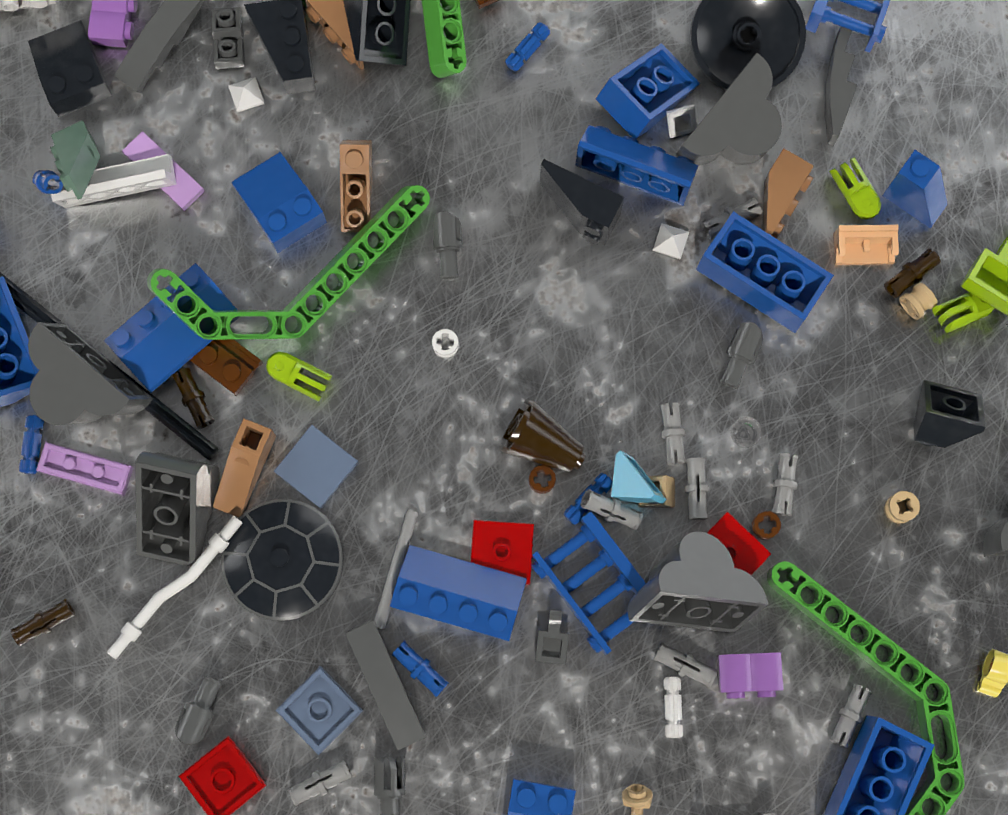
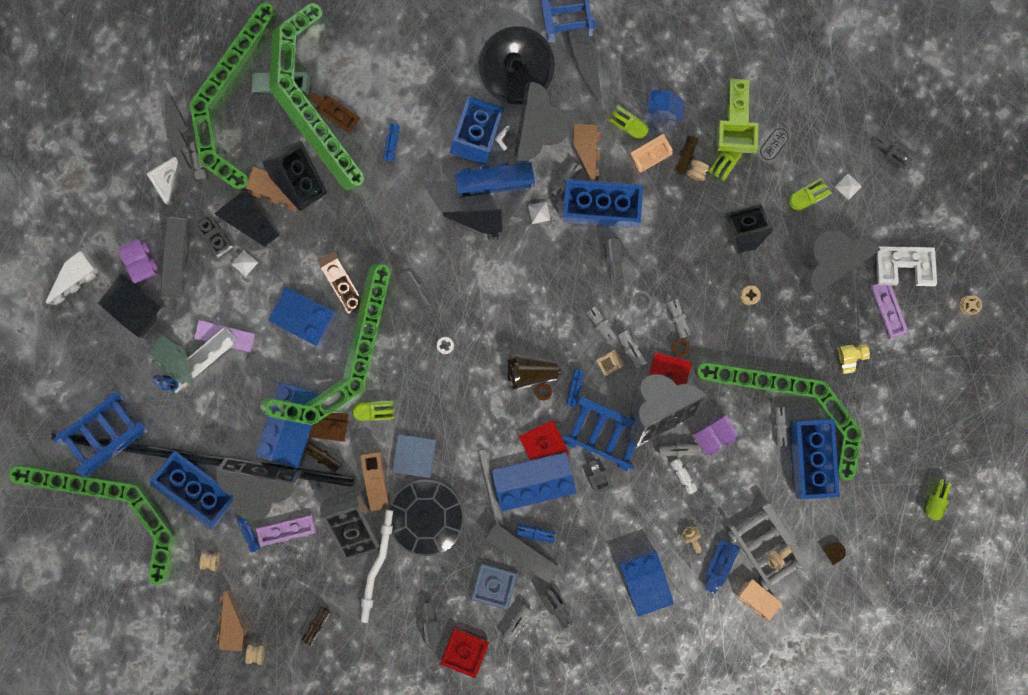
camera: 30 degrees left, 10 degrees up
light grey pin [581,489,643,530] -> none
medium azure slope [611,450,667,504] -> none

